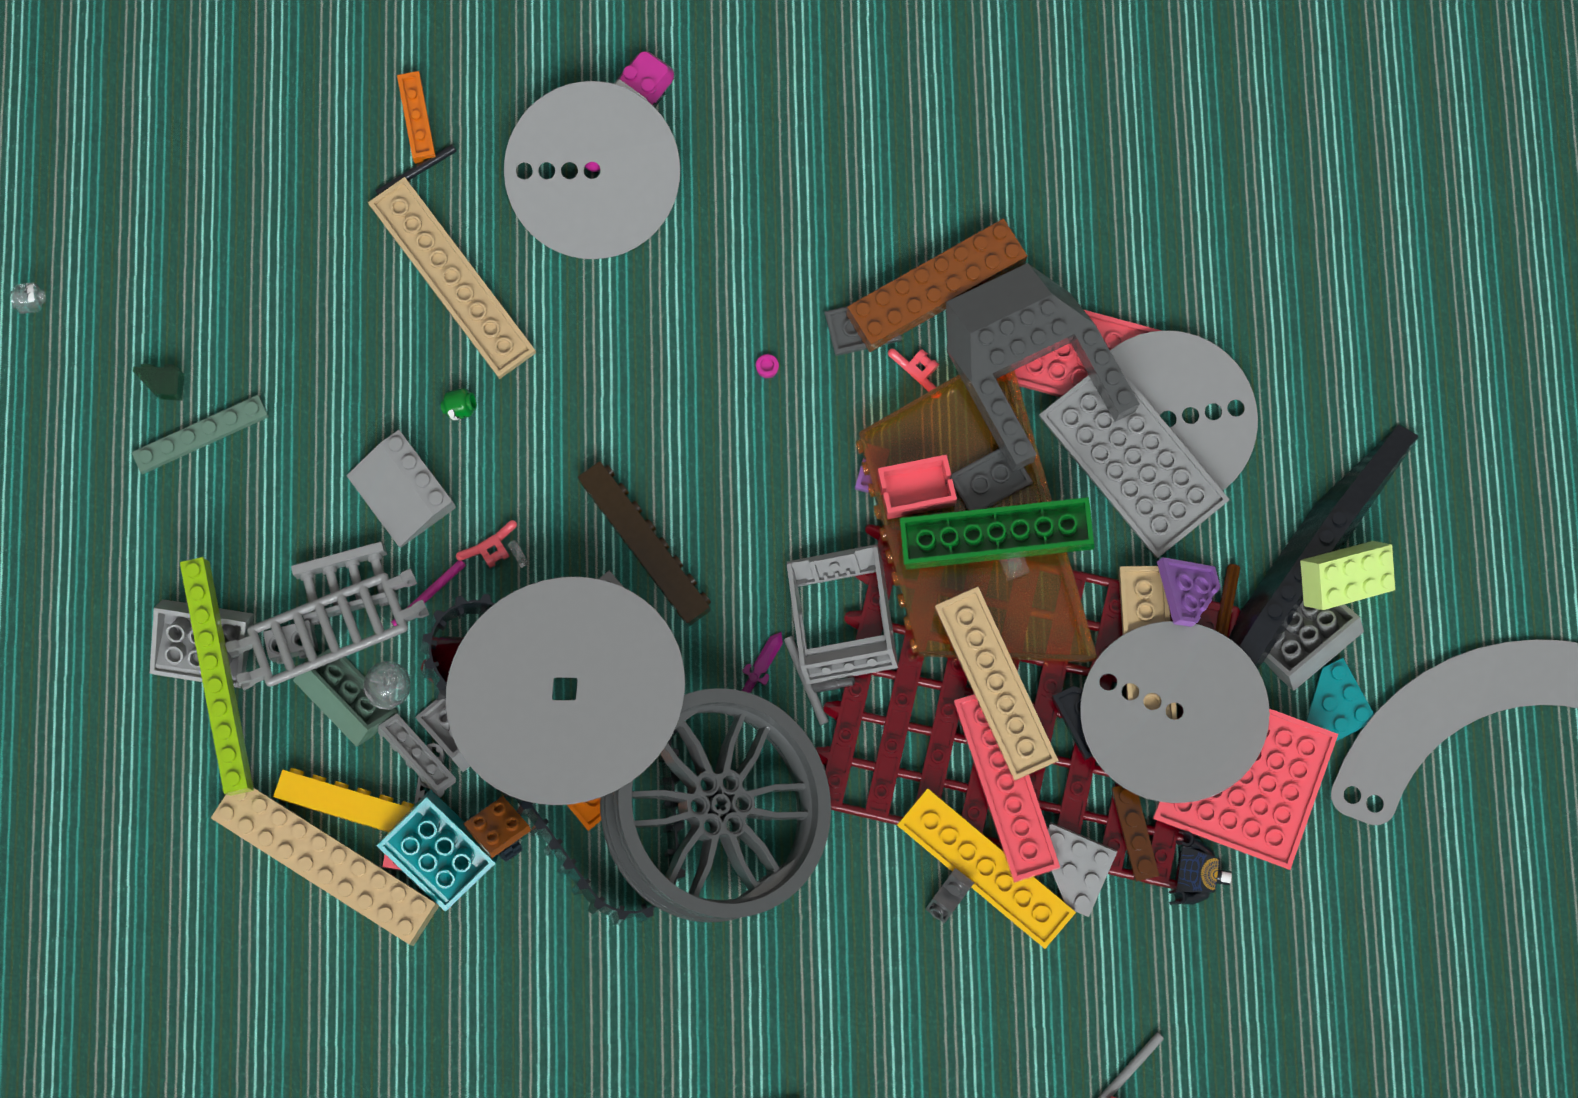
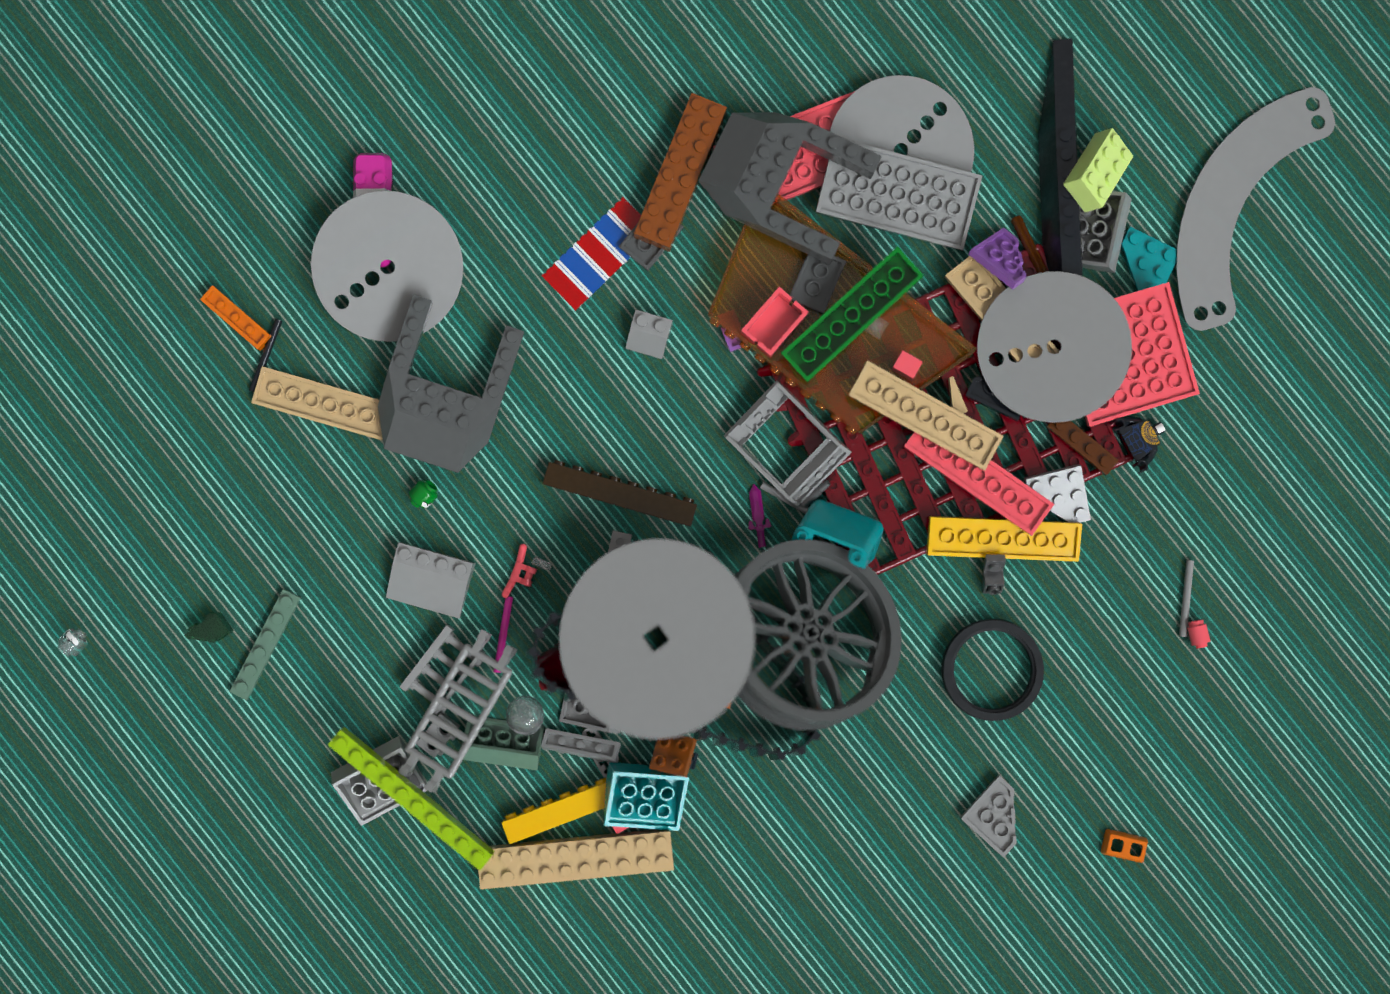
camera: 45 degrees left, 10 degrees up
dark pink tile [756,354,779,378] -> none
coral piece [888,349,941,397] -> none
none -> dark grey wedge [378,294,524,473]
none -> sticker [541,197,641,311]
none -> light grey slope [626,310,673,359]
none -> teal windscreen [791,500,884,569]
none -> coral panel [891,350,922,381]
none -> black tyre [941,619,1044,721]
none -> tan slope [948,377,968,414]

